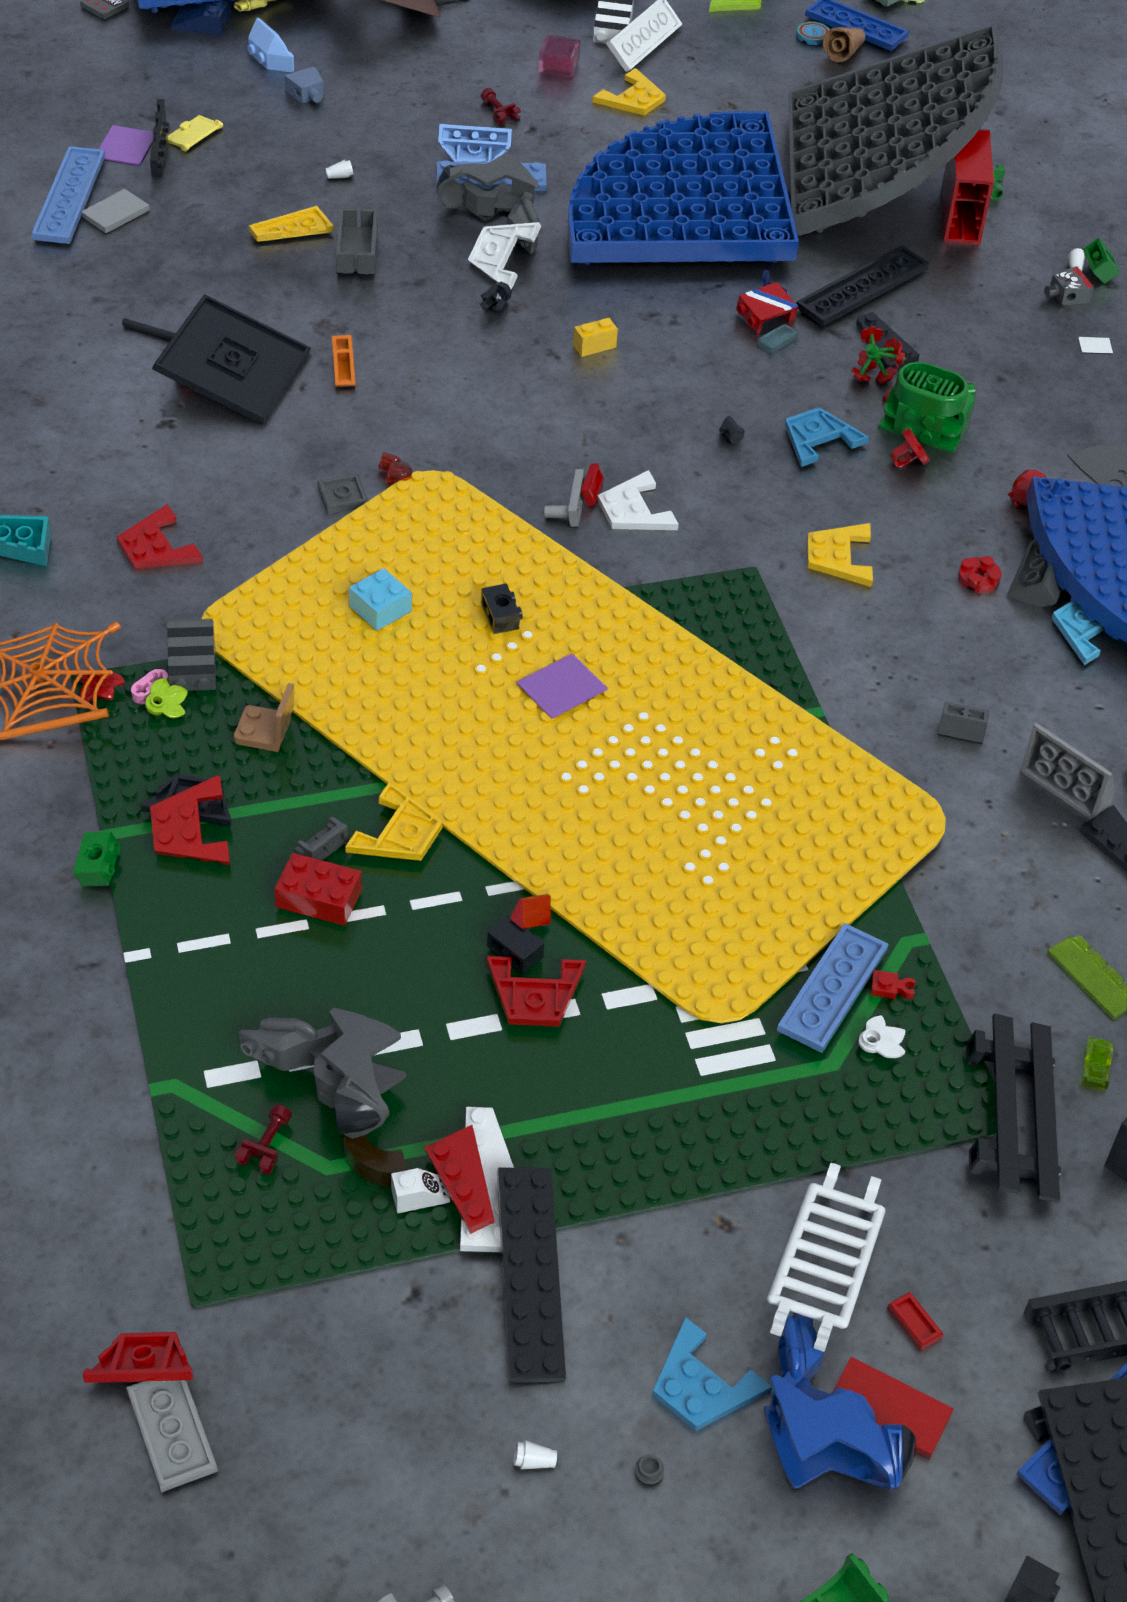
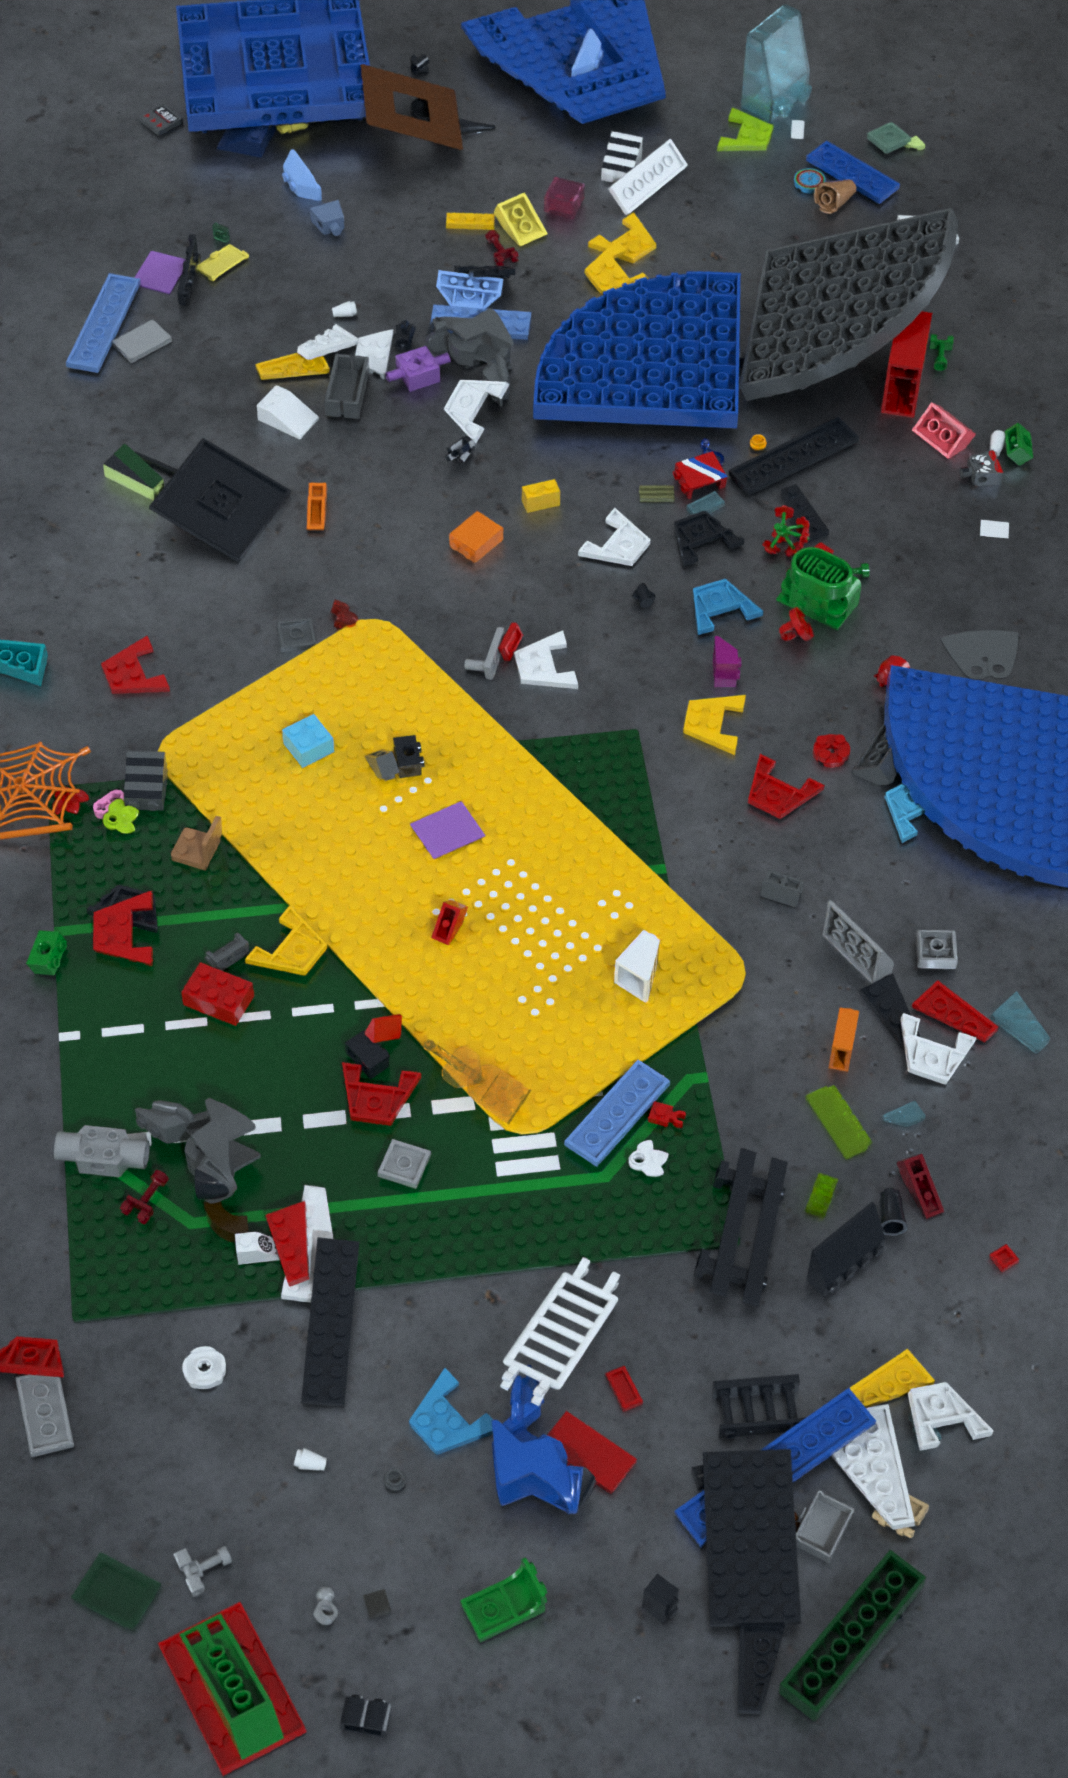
camera: 10 degrees right, 5 degrees up
none -> light grey brick [54,1125,150,1177]
none -> slope [103,444,164,501]
none -> white plate [183,1346,226,1389]
none -> clear green tile [212,223,230,243]
none -> white slope [257,385,319,440]
none -> white wing [297,324,358,360]
none -> white wing [355,329,394,379]
none -> dark grey slope [365,749,400,781]
none -> light grey plate [378,1139,431,1189]
none -> medium lavender brick [385,346,451,392]
none -> black rock [393,320,416,351]
none -> clear yellow plate [423,1039,532,1124]
none -> red slope [431,900,468,945]
none -> yellow plate [446,213,495,230]
none -> orange brick [449,511,503,563]
none -> black wing [454,266,515,278]
none -> light yellow slope [493,192,548,247]
none -> white wing [578,508,650,566]
none -> yellow wing [585,240,648,295]
none -> white slope [614,930,660,1003]
none -> olive tile [639,485,674,502]
none -> black wing [674,511,744,567]
none -> magenta slope [713,636,741,687]
none -> red wing [748,754,825,819]
none -> light orange plate [749,434,767,450]
none -> orange brick [828,1007,859,1072]
none -> coral slope [912,402,976,459]

